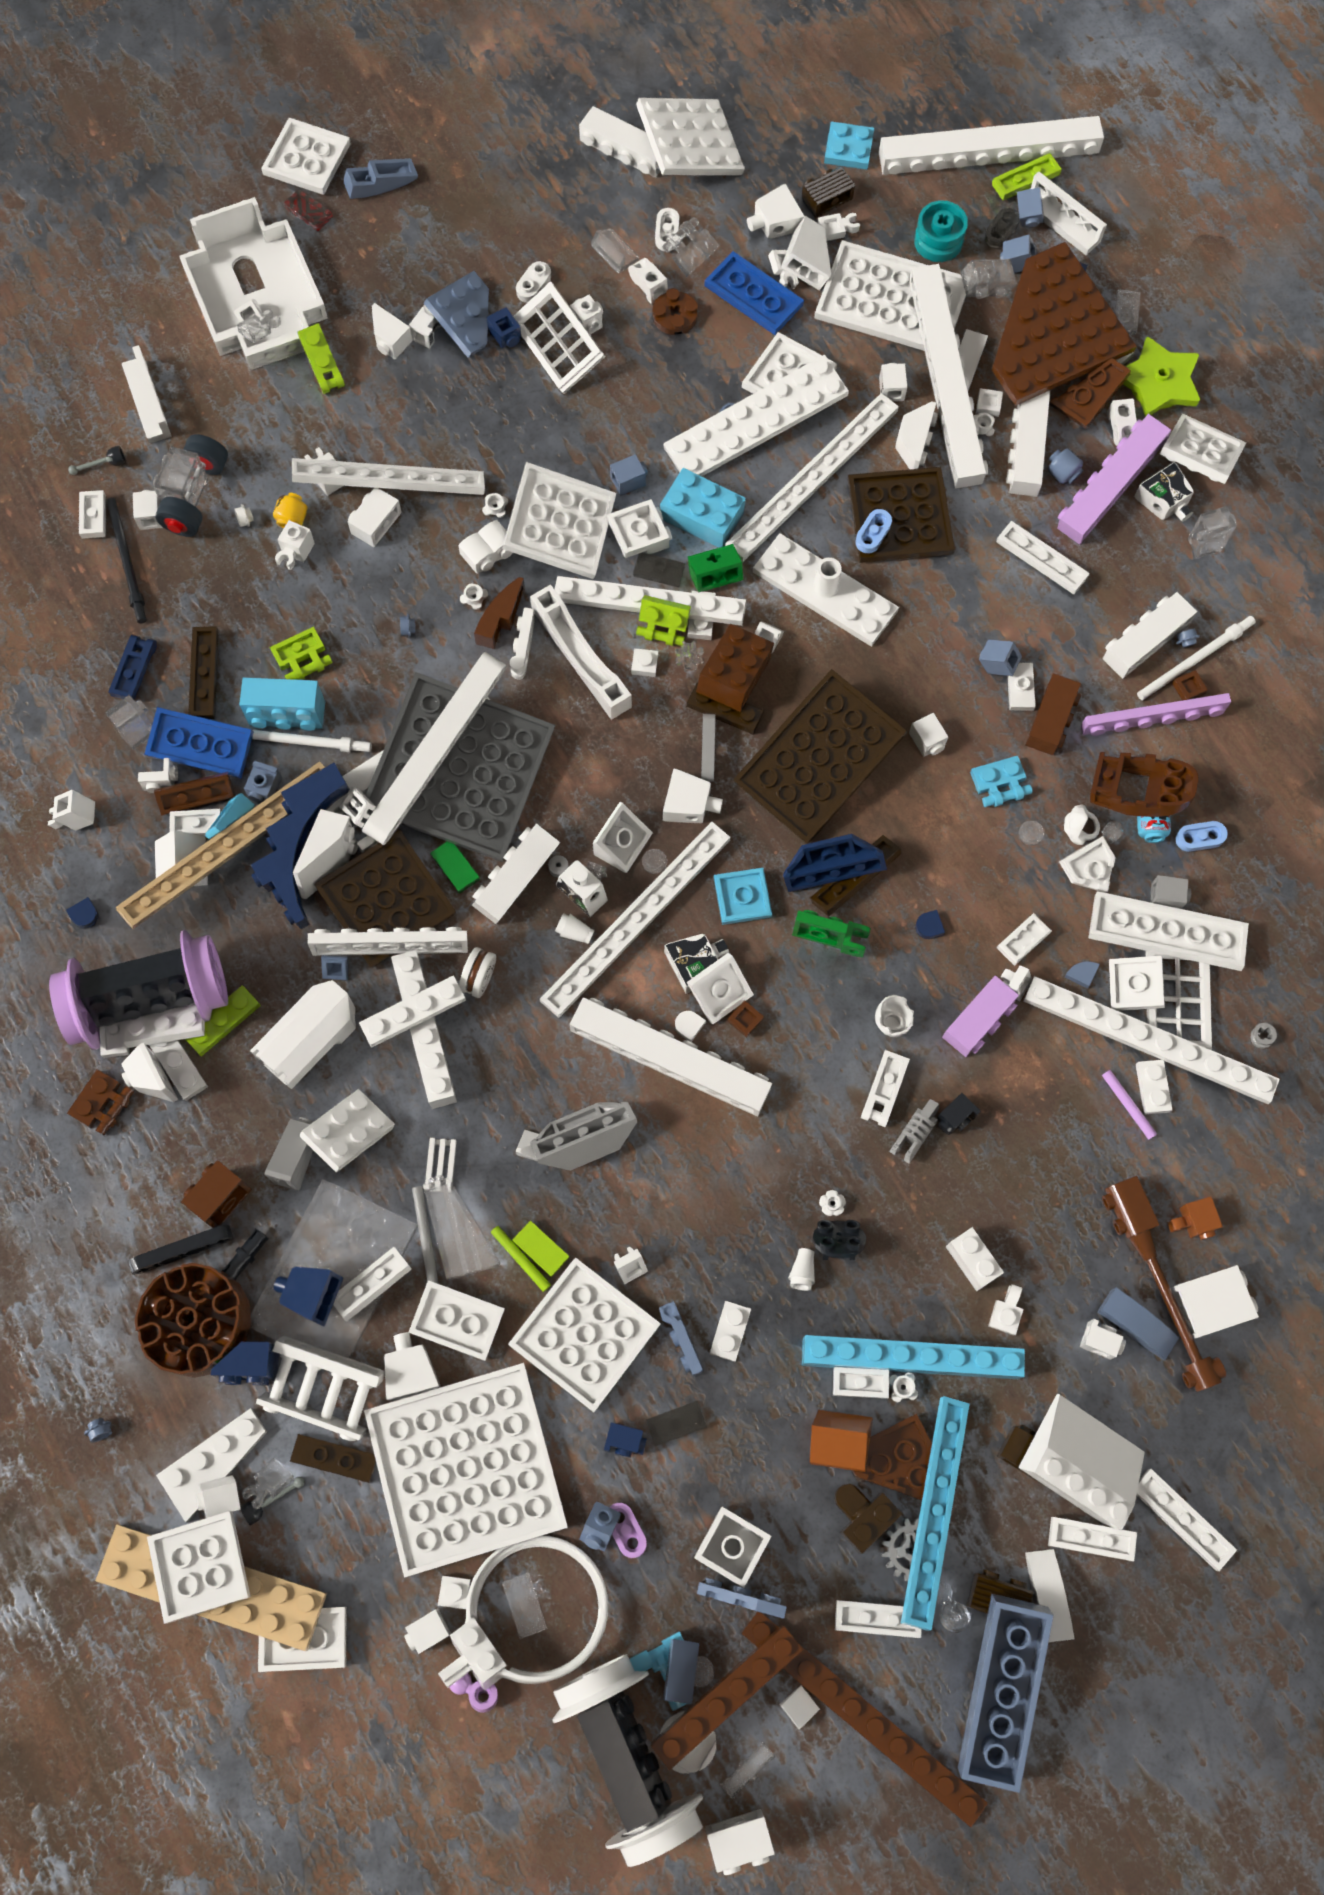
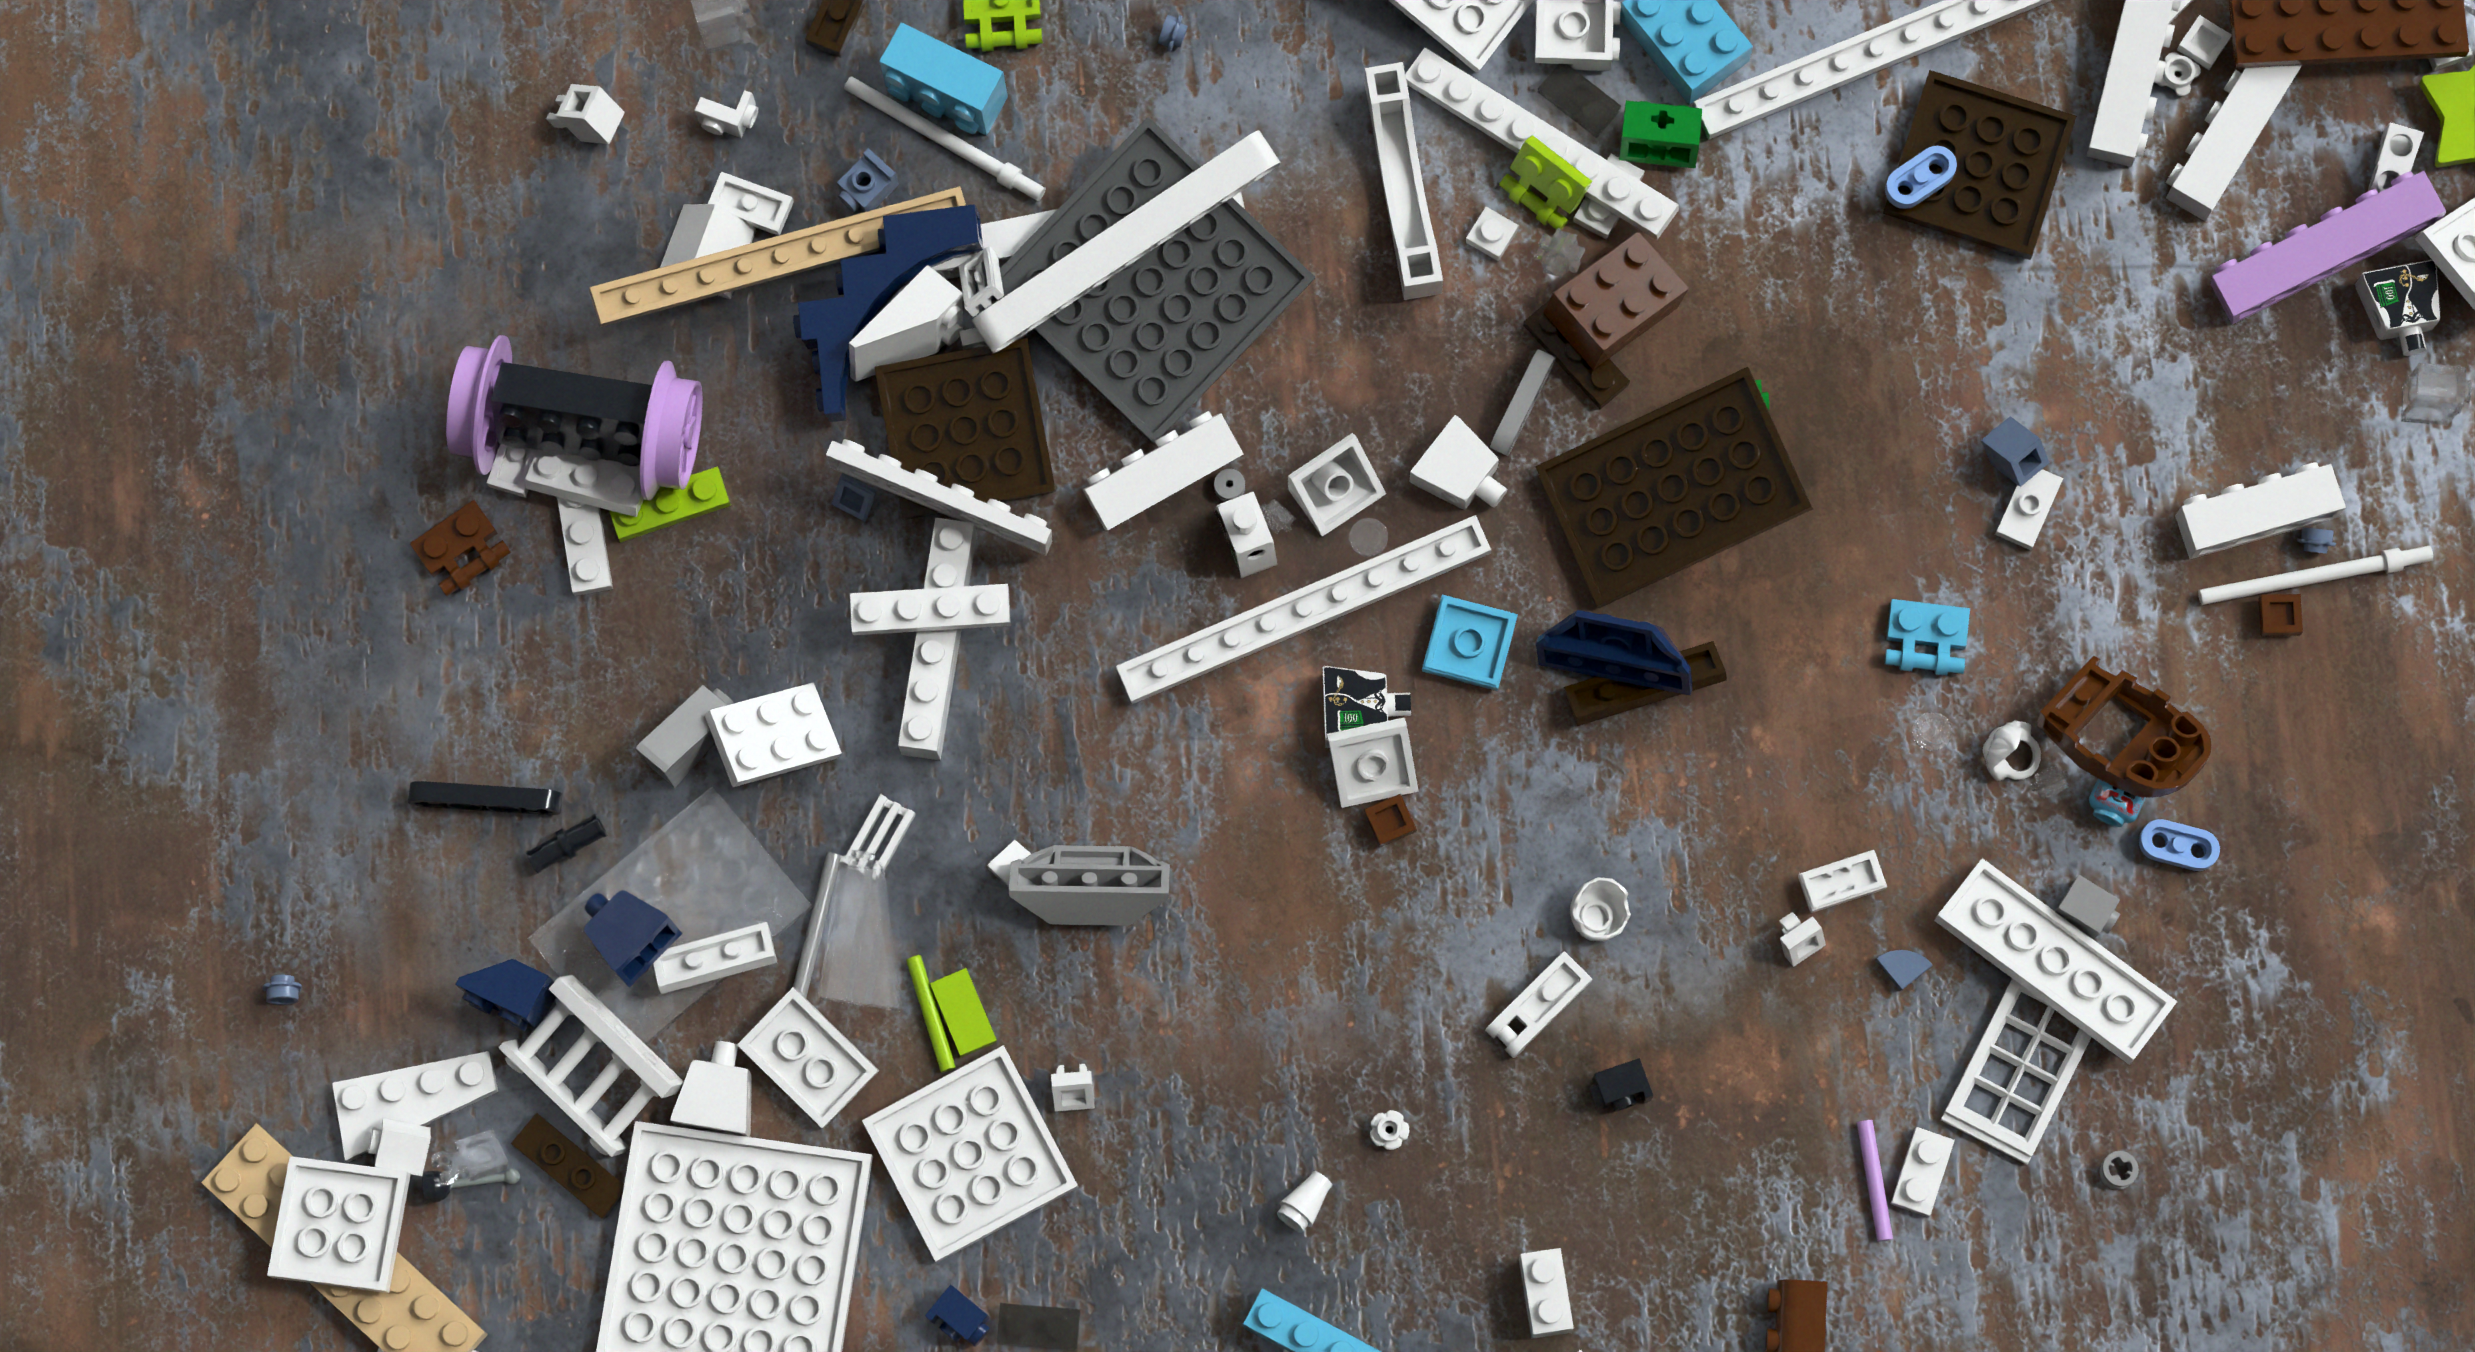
camera: 30 degrees right, 5 degrees up
dark blue tile [66,897,98,928] -> none
white slope [122,1043,178,1102] -> none
reddish brown brick [135,1263,251,1378] -> none
blue plate [144,707,254,779] -> none
reddish brown tile [154,772,235,816] -> none
reddish brown brick [181,1160,252,1228] -> none
medium azure slope [205,793,255,839] -> none
white brick [250,980,356,1089] -> none
green tile [430,842,480,894] -> none
white head [459,947,496,998] -> none
white plate [460,584,488,610] -> none
reddish brown slope [474,577,525,649] -> none
white plate [510,608,535,680] -> none
white cone [555,913,594,944] -> none
white brick [569,998,772,1117] -> none
sand blue hinge [659,1301,704,1376] -> none
white tile [675,1011,706,1042] -> none
white plate [709,1301,751,1362] -> none
white plate [753,533,899,647] -> none
white slope [755,621,784,653] -> none
green plate [792,910,871,957] -> none
black plate [813,1220,866,1260] -> none
light grey hinge [889,1099,939,1164] -> none
white slope [895,402,938,469] -> none
white brick [909,713,948,757] -> none
dark blue tile [915,910,945,939] -> none
lavender brick [942,976,1019,1057] -> none
white plate [996,521,1090,594] -> none
white plate [1024,976,1280,1104] -> none
reddish brown brick [1025,673,1082,756] -> none
sand blue head [1048,448,1084,484] -> none
reddish brown wing [1049,358,1131,430] -> none
white plate [1059,836,1116,893] -> none
lavender plate [1080,693,1231,736] -> none
white plate [1109,956,1165,1011] -> none

